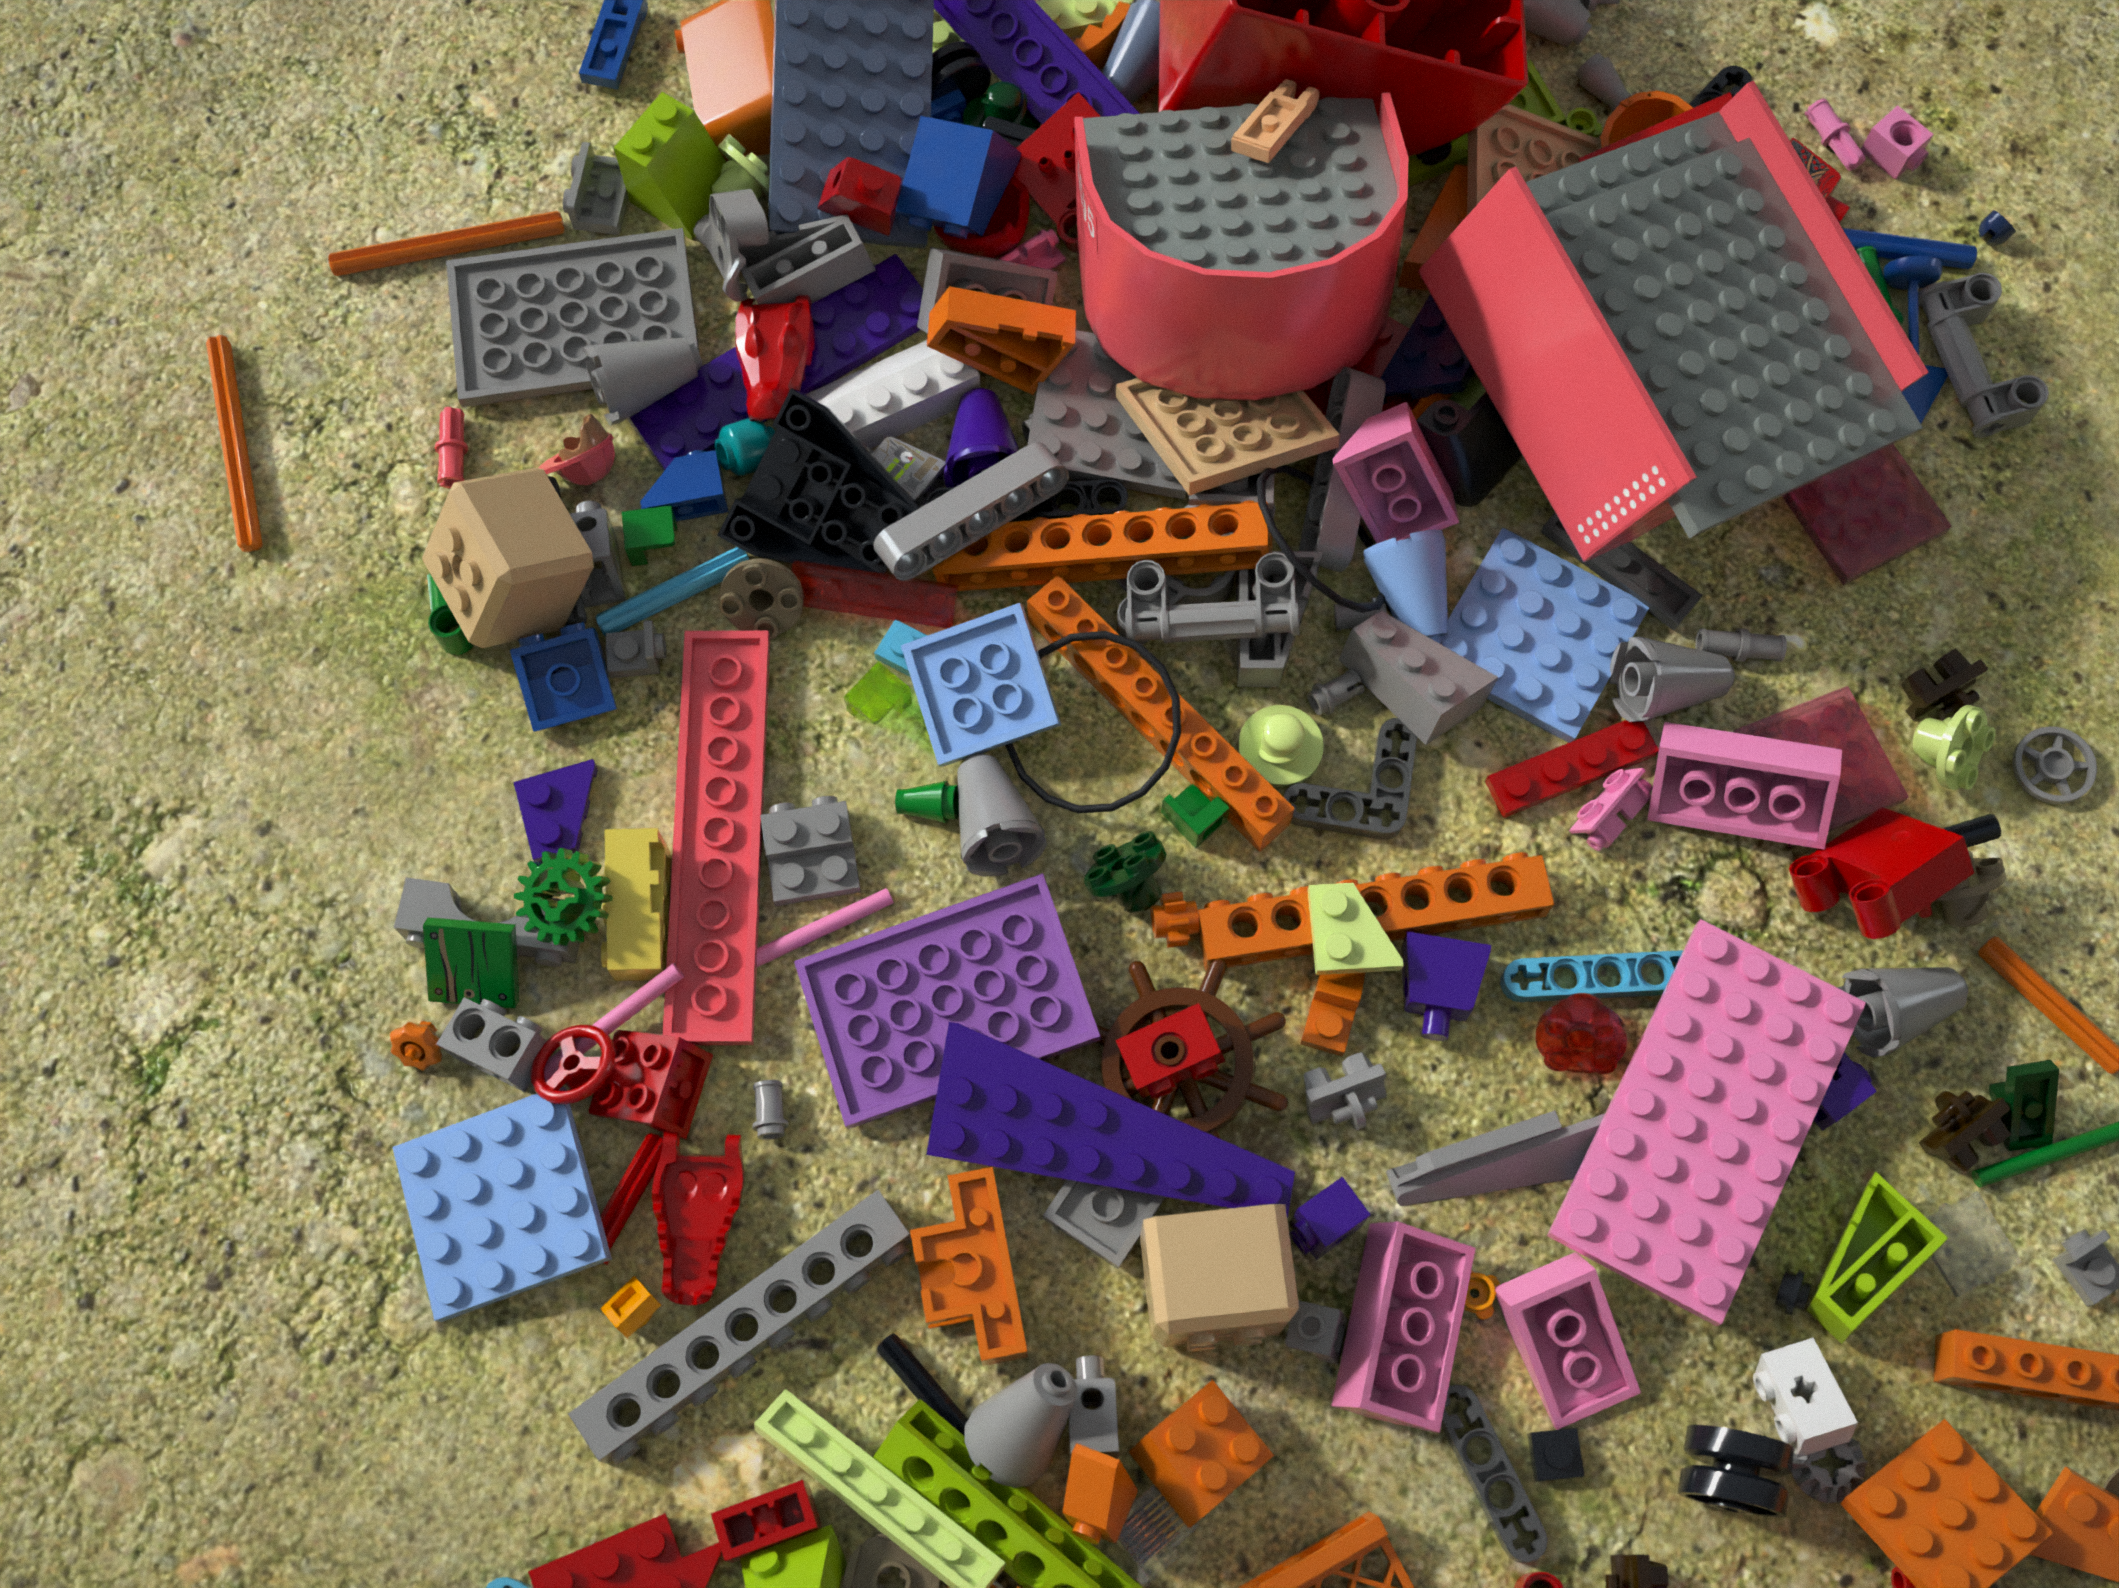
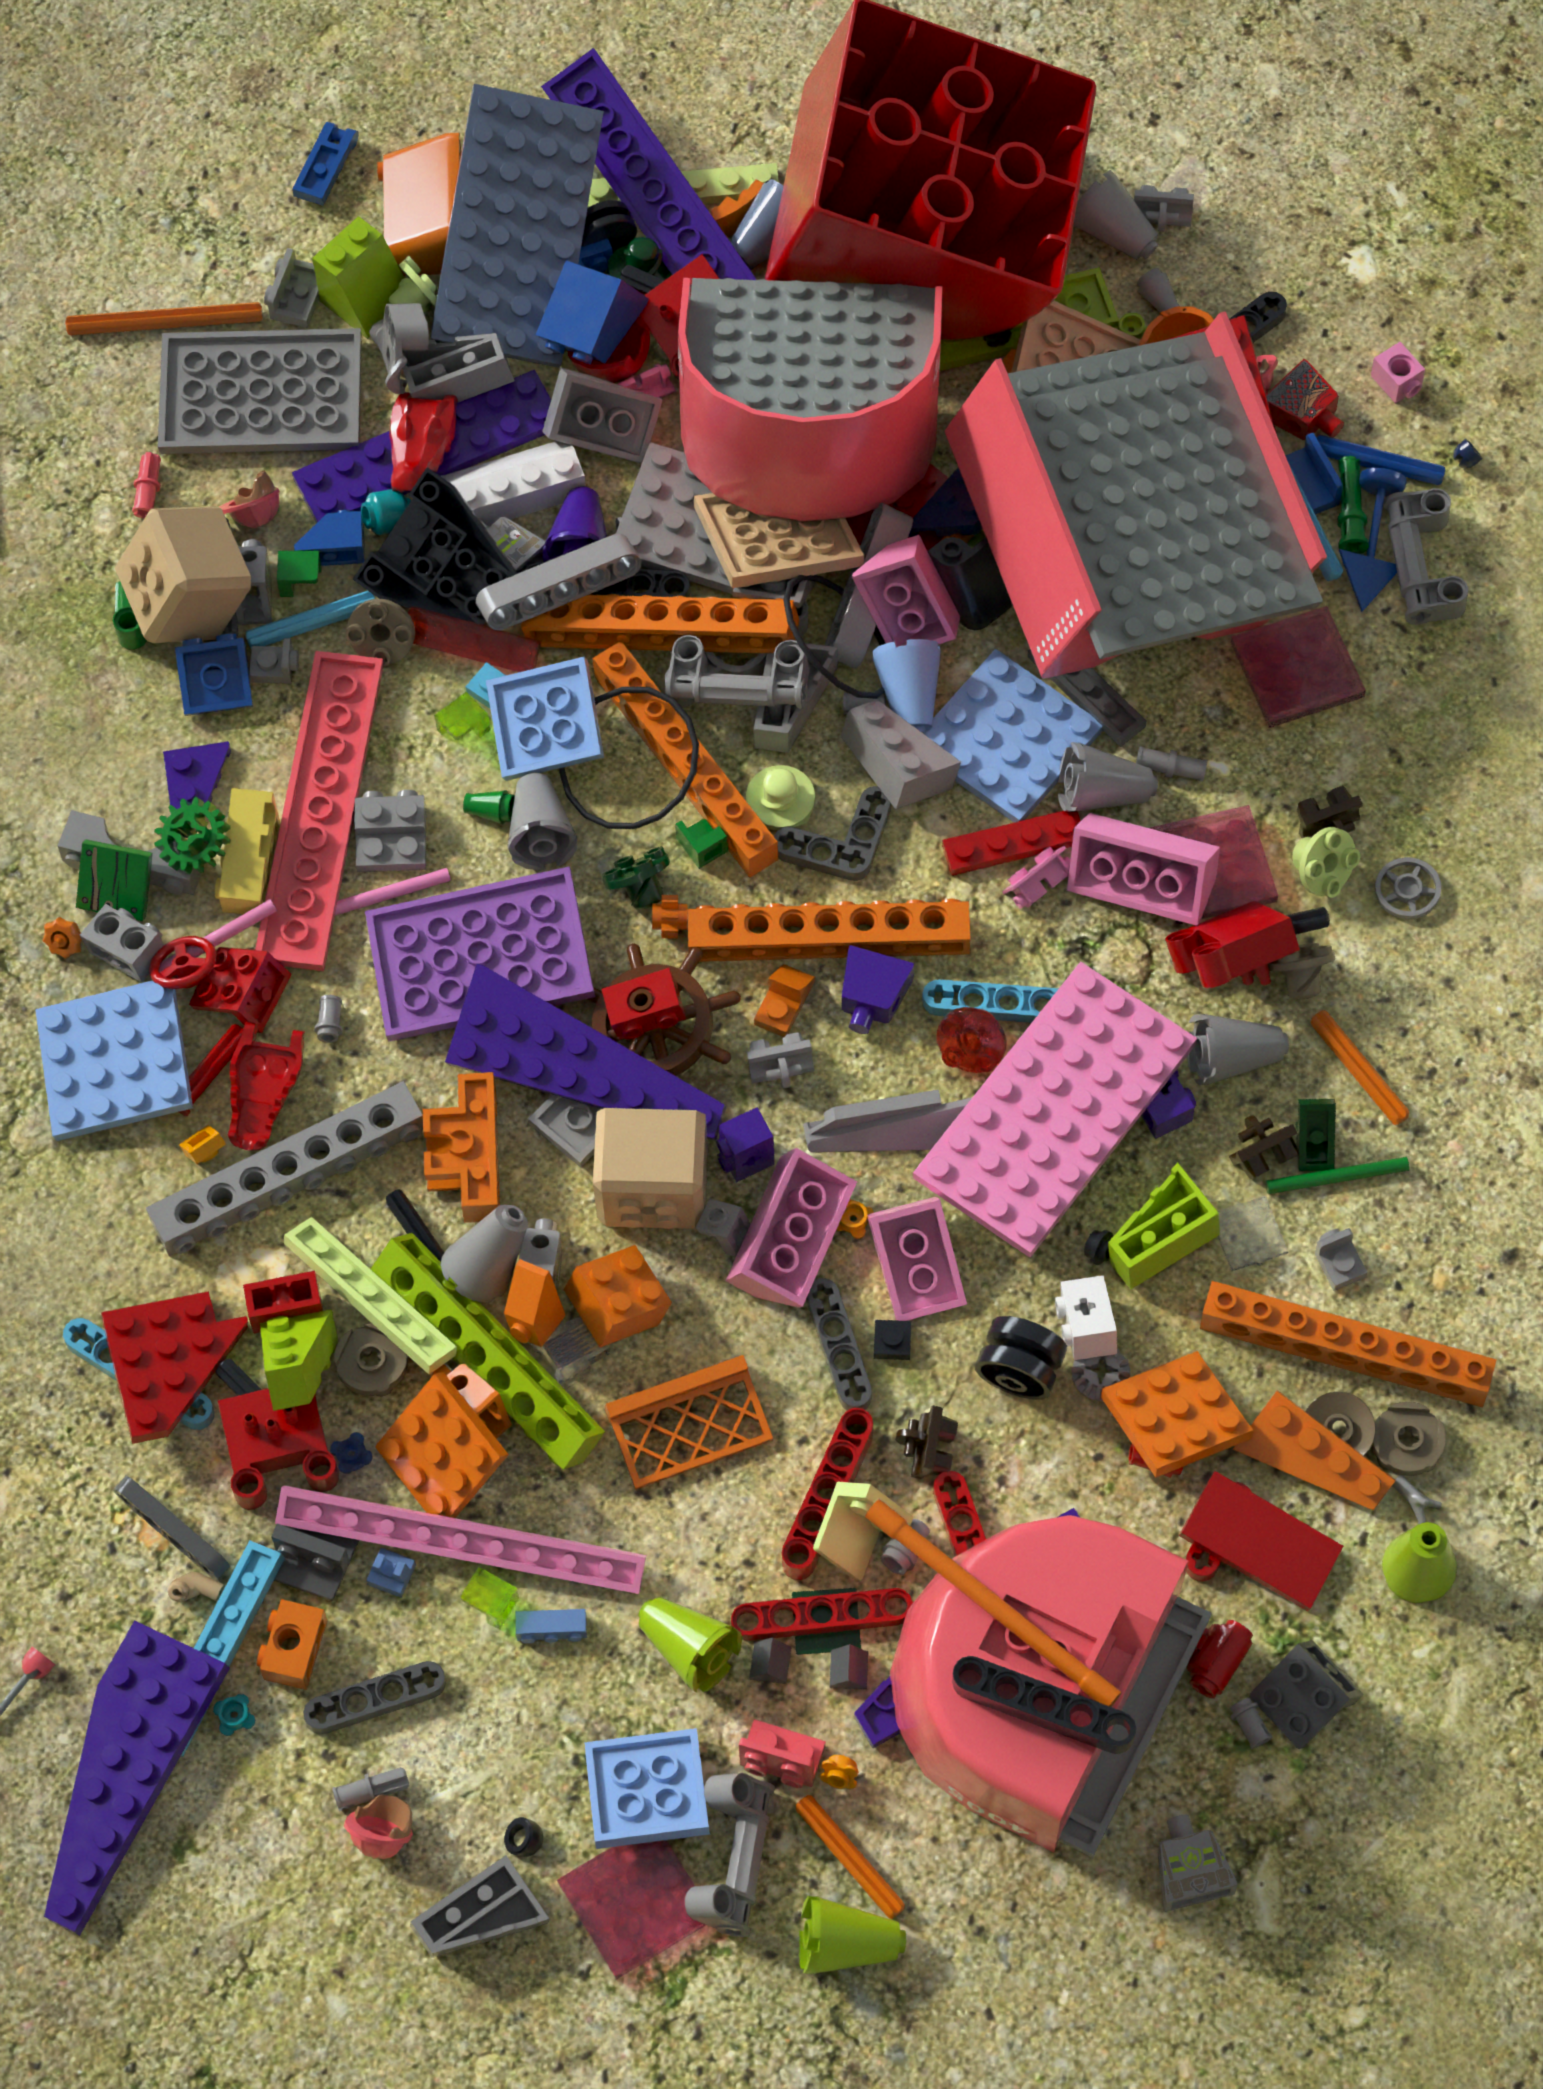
camera: 10 degrees right, 5 degrees down
light grey cone [583,338,702,426] -> none
red torso [817,157,903,236] -> none
orange wedge [927,286,1076,395] -> none
light nougat hinge [1231,79,1320,163] -> none
light grey pin [1307,669,1364,715] -> none
yellowish green wing [1307,883,1403,975] -> none
bright pink axle [1805,98,1866,171] -> none

